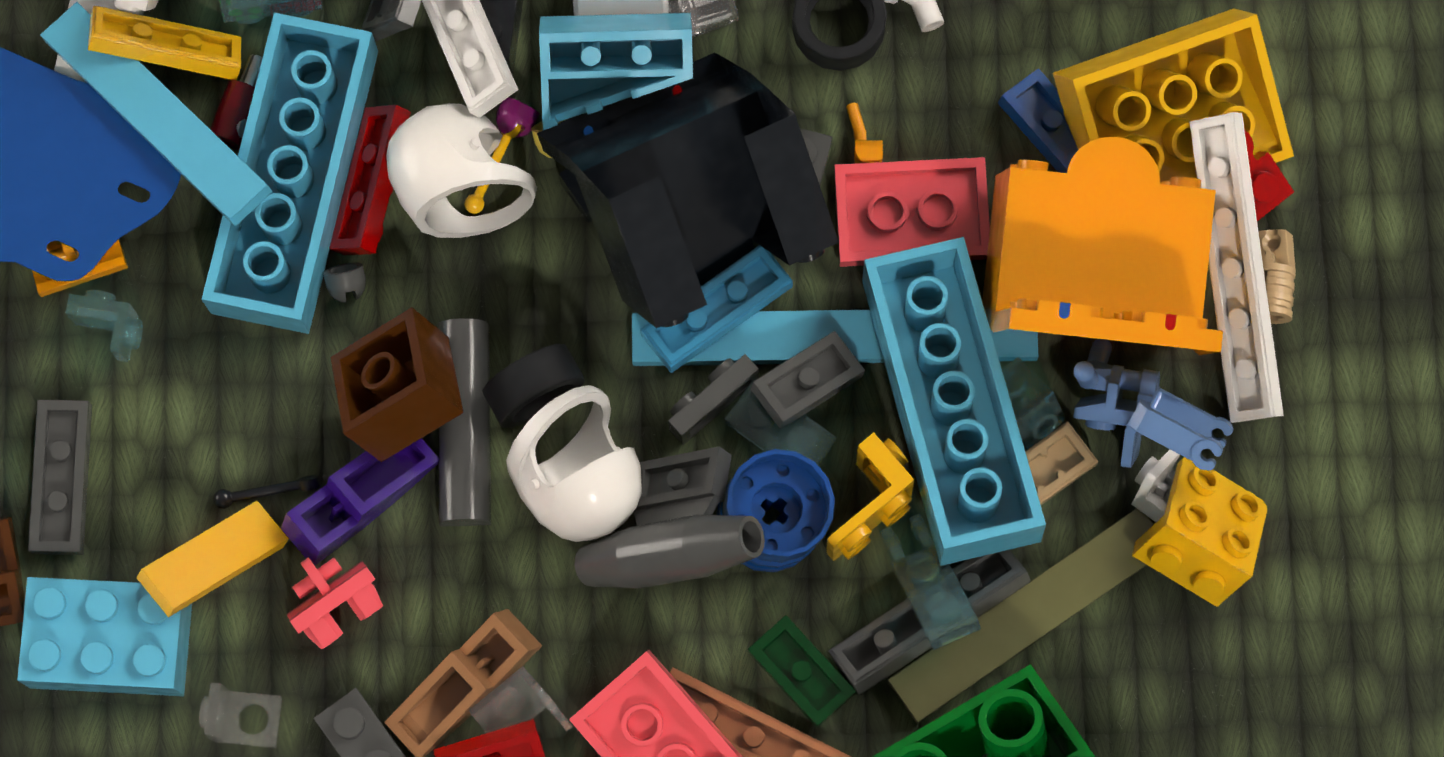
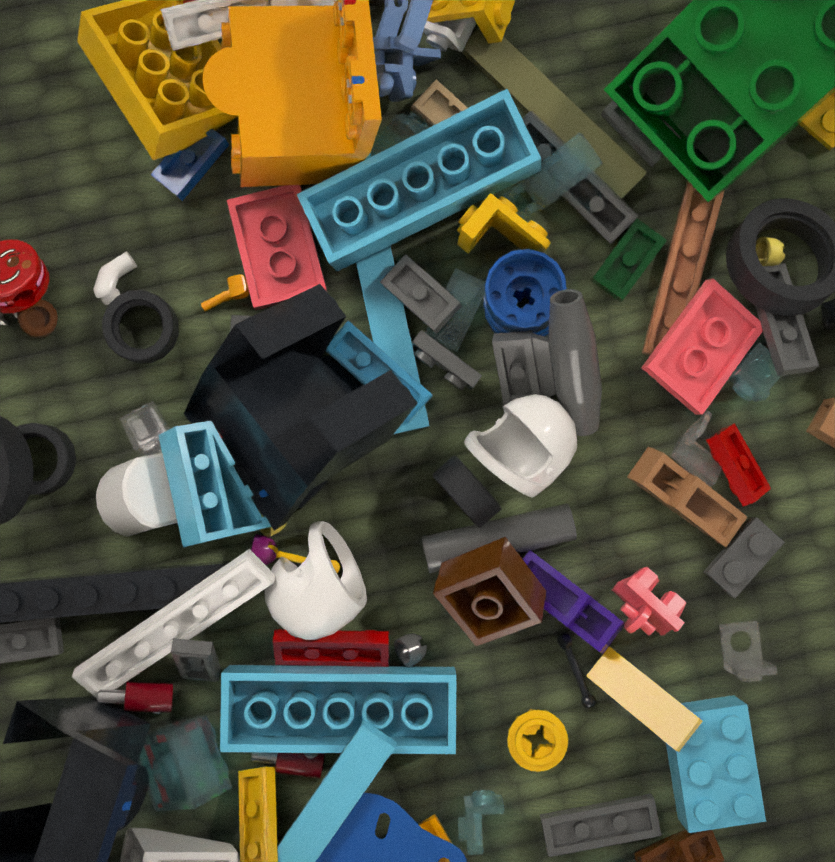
camera: 105 degrees left, 10 degrees up
none -> yellow gear [507,709,568,772]

